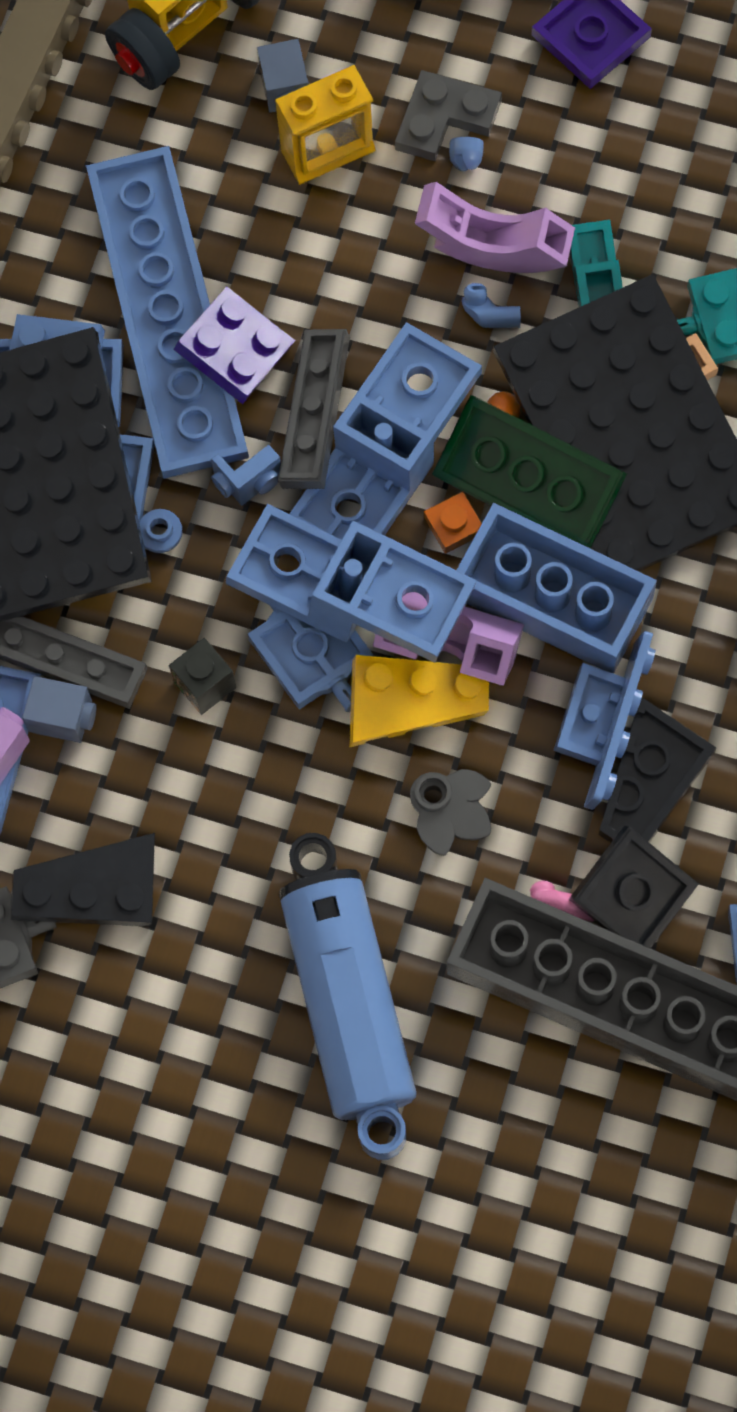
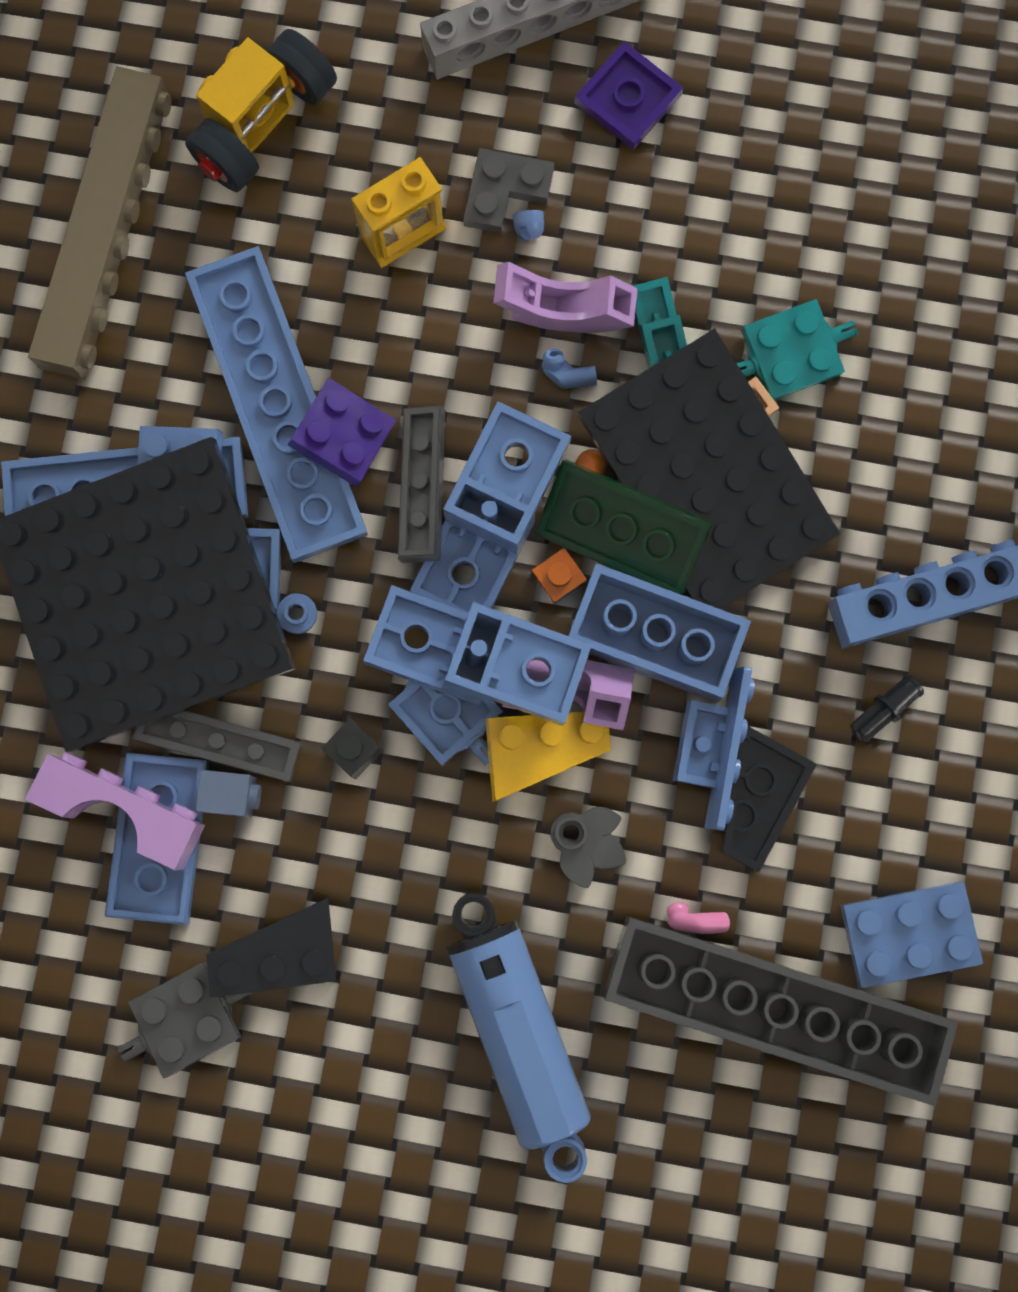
camera: 10 degrees left, 10 degrees up
medium blue bracket [211,445,281,506] -> none
sand blue brick [257,39,309,113] -> none
black plate [569,826,699,949] -> none

